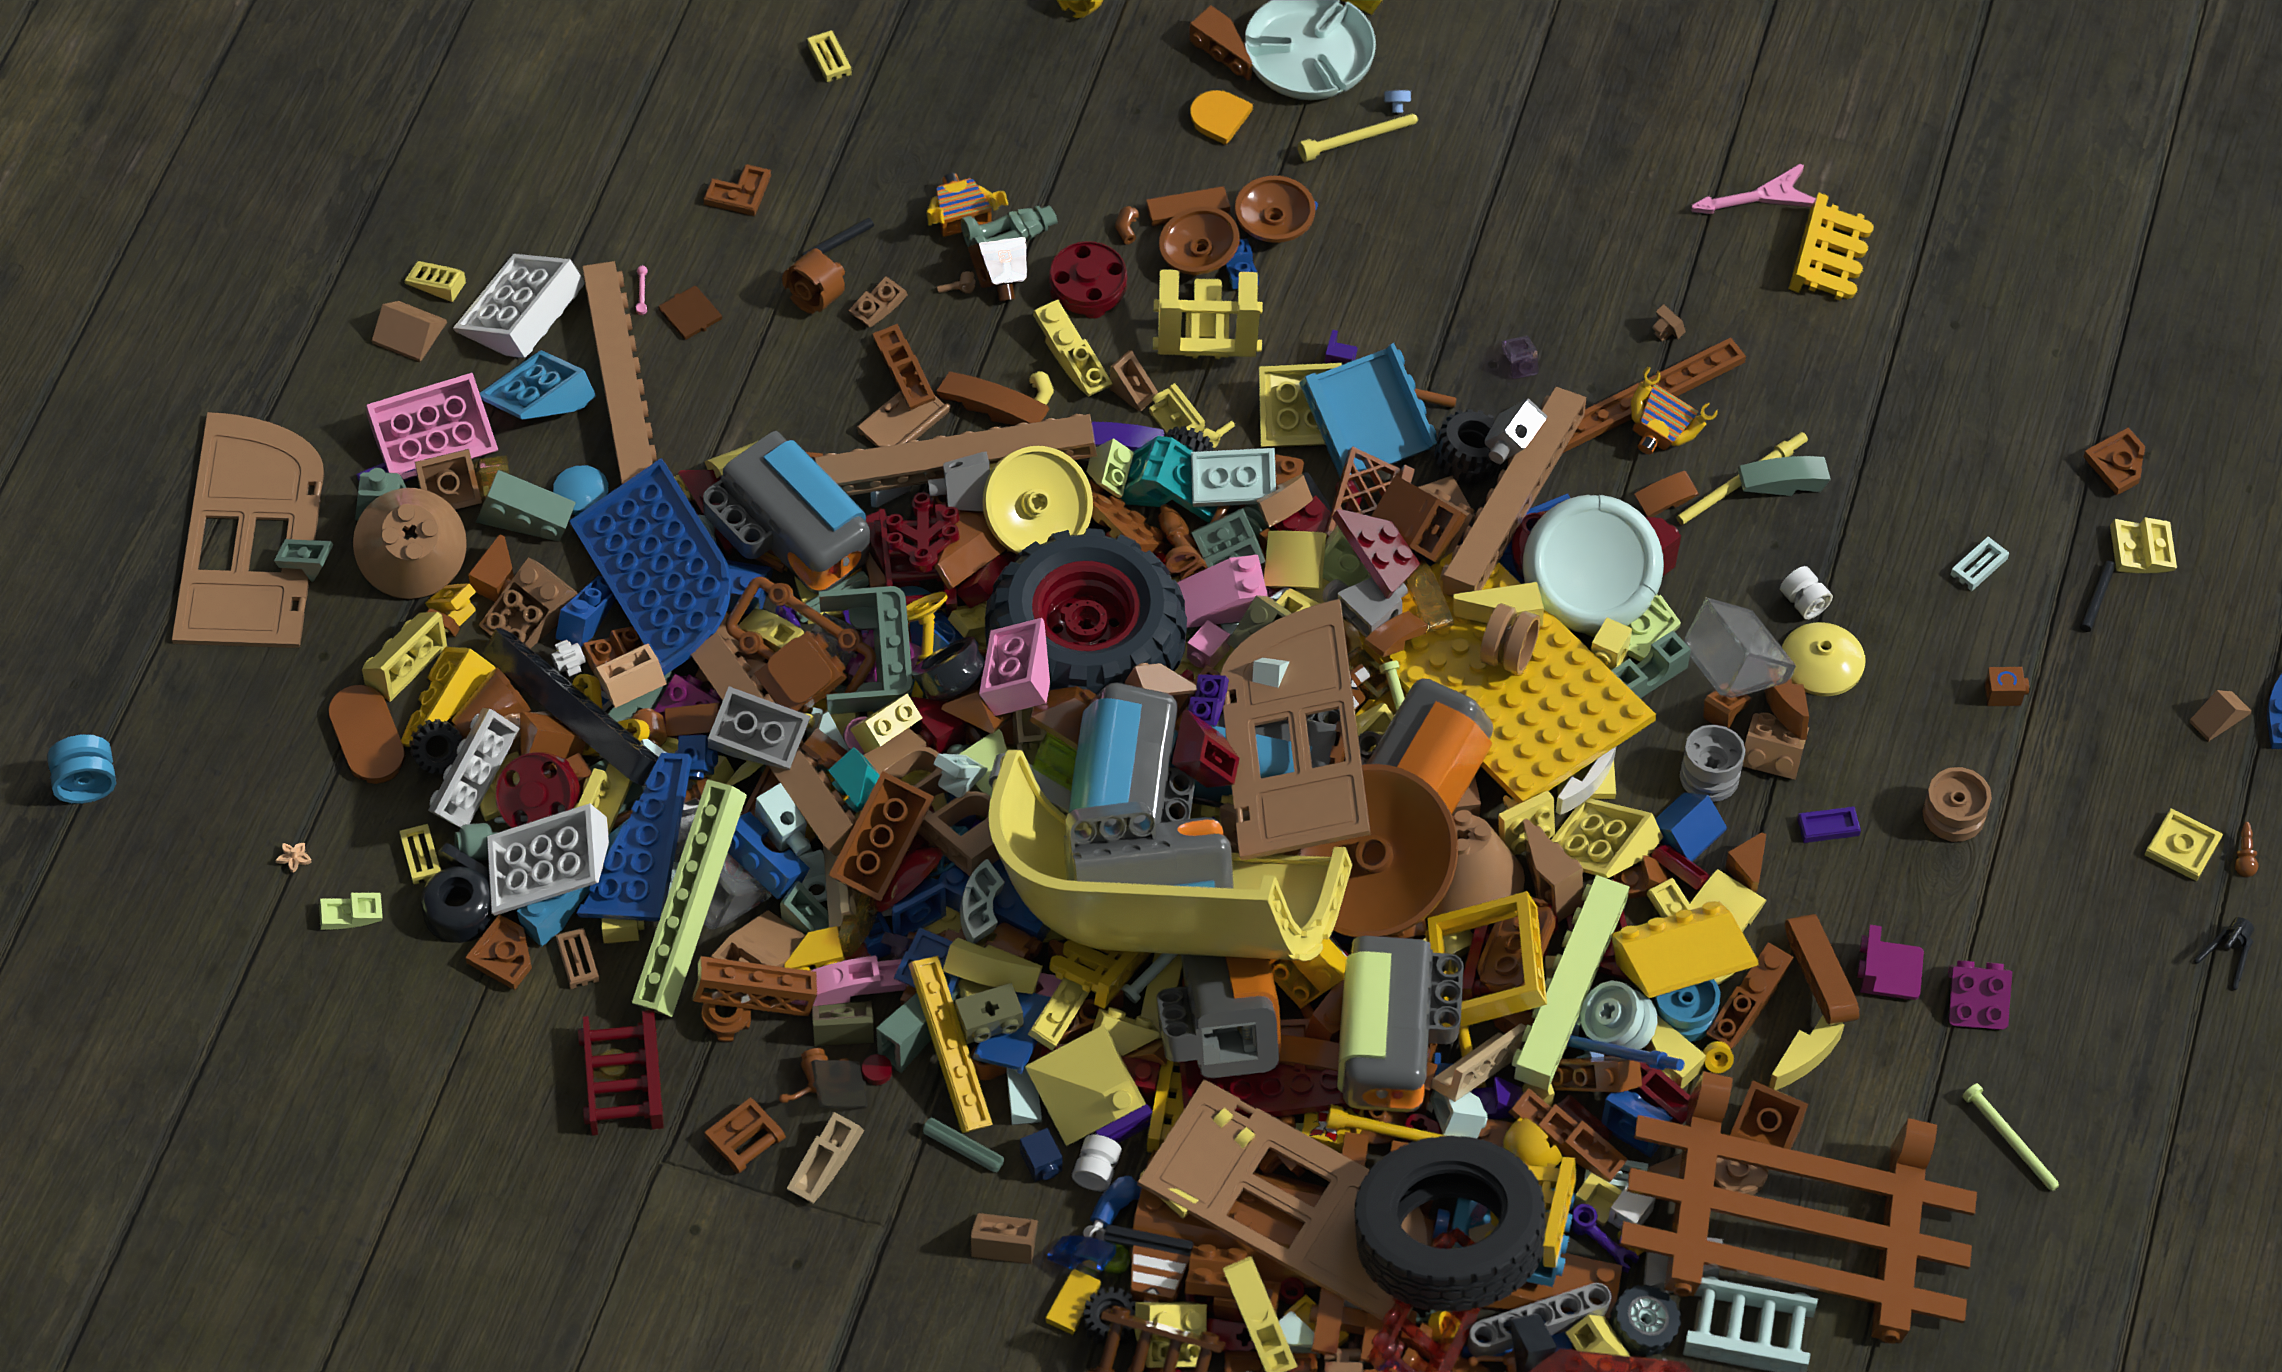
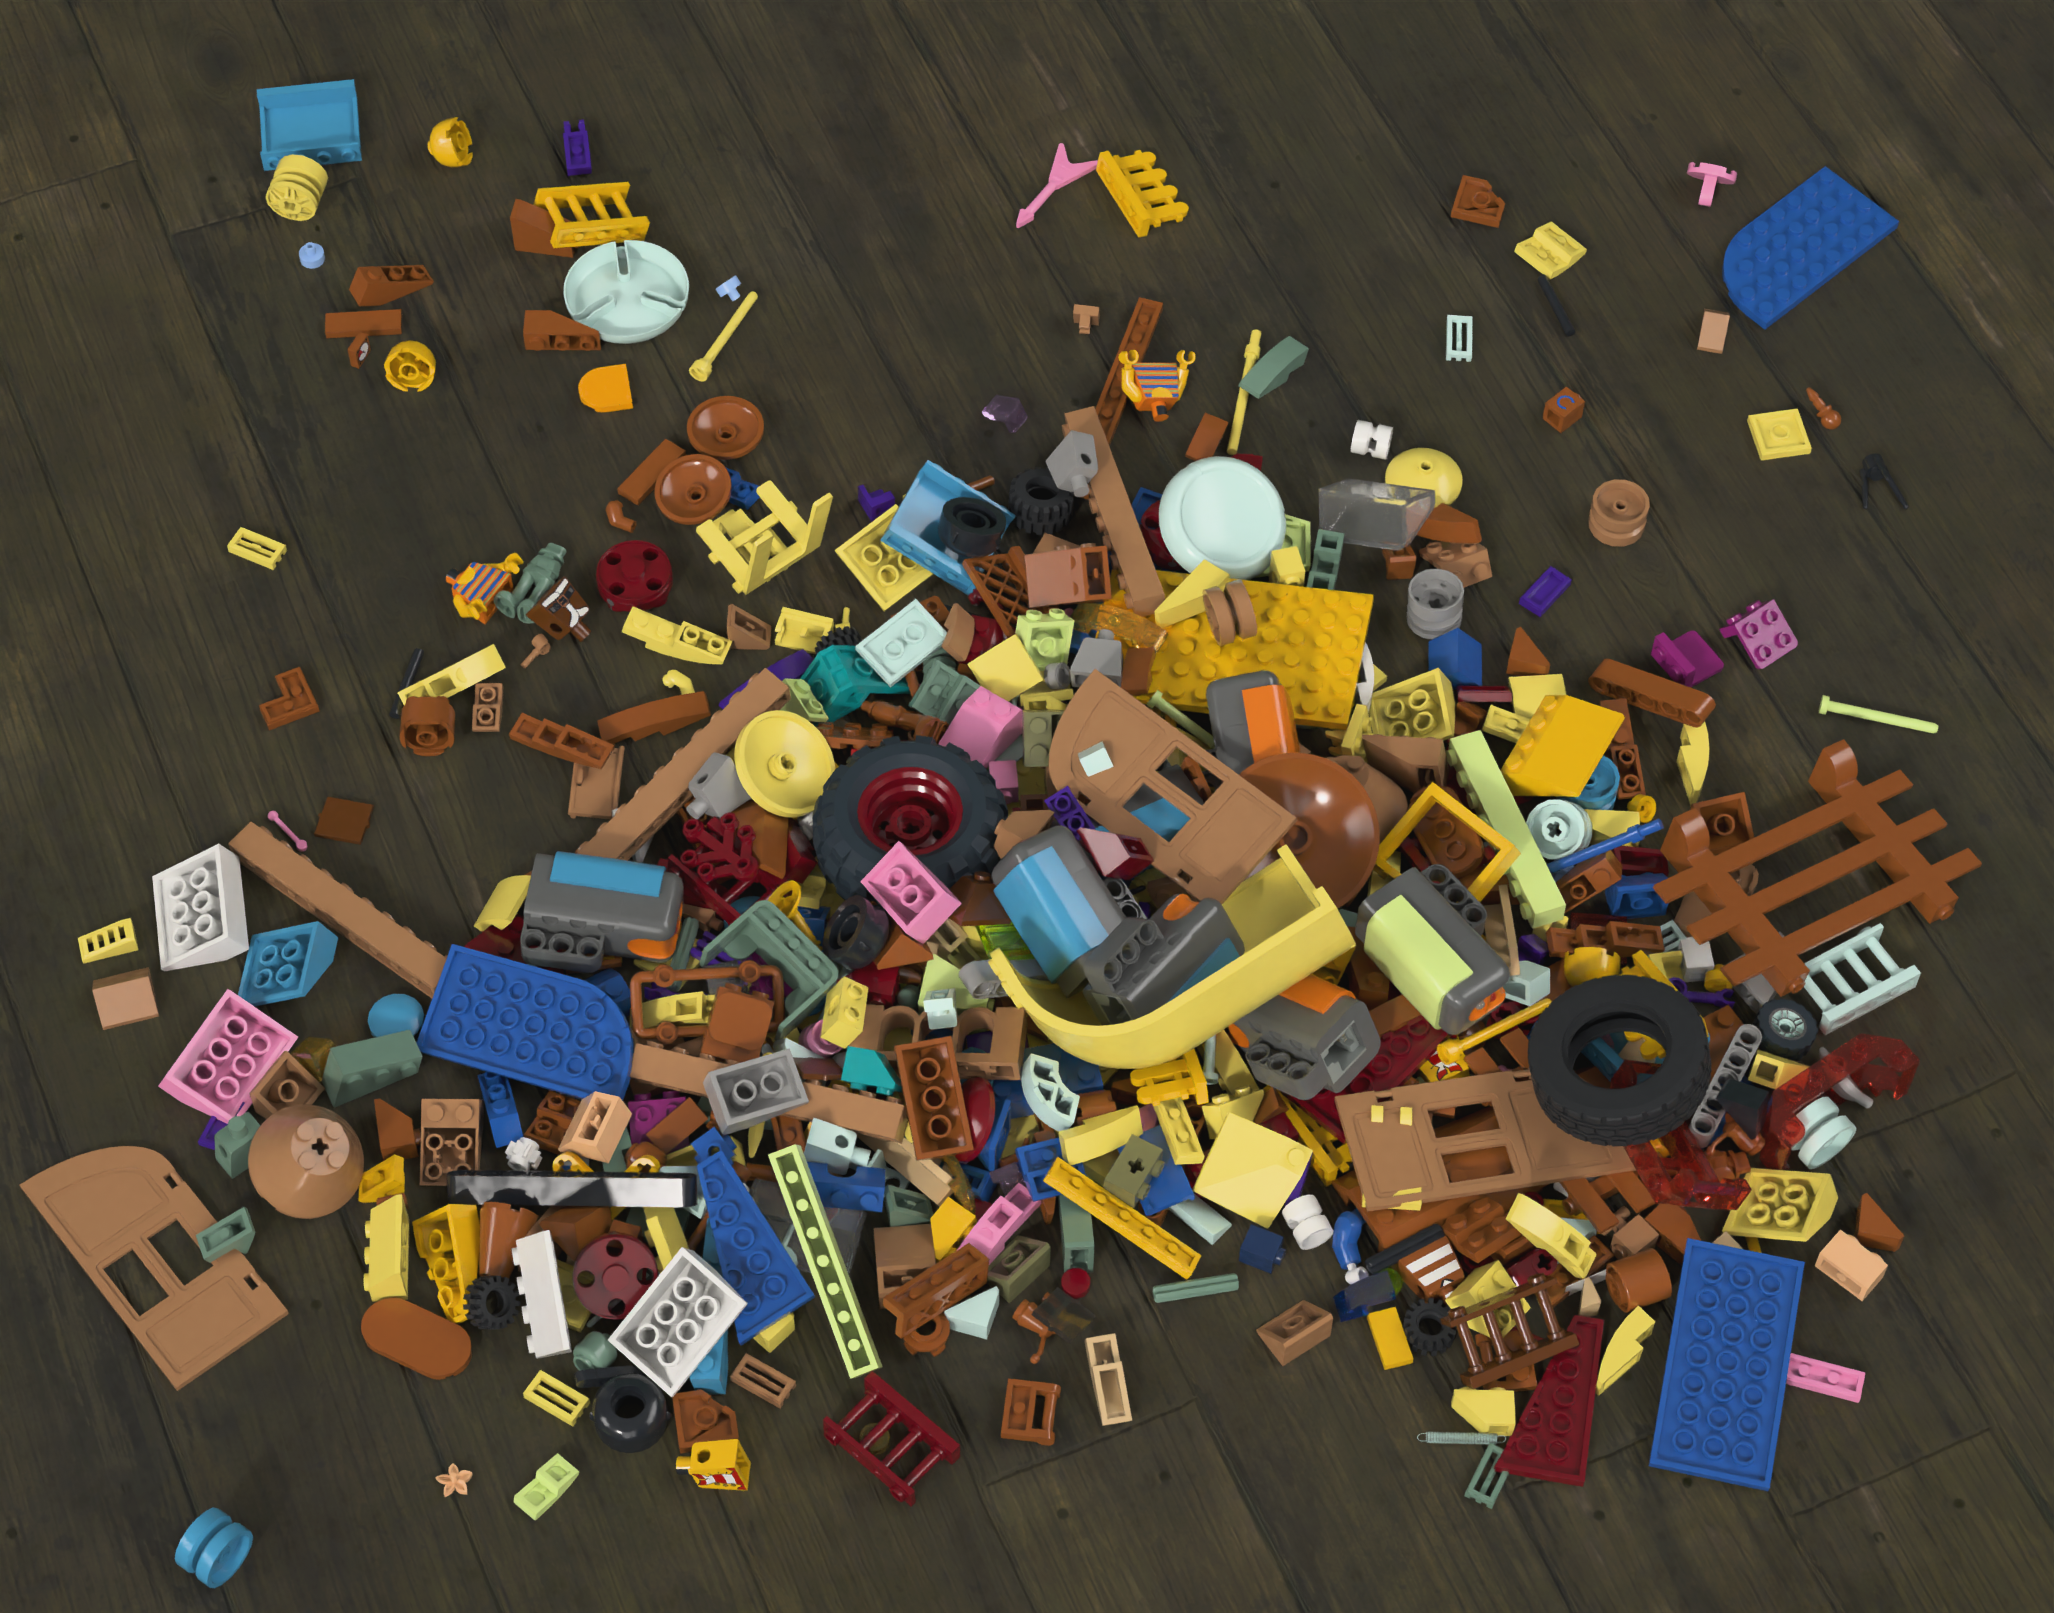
camera: 40 degrees left, 0 degrees up
wing [1332,509,1420,599] -> none
blue tile [1432,1208,1450,1240] -> none
none -> light yellow slope [398,644,506,705]
none -> yellow torso [676,1439,751,1490]
none -> black piece [938,497,1006,558]
none -> light aqua slope [944,1286,999,1340]

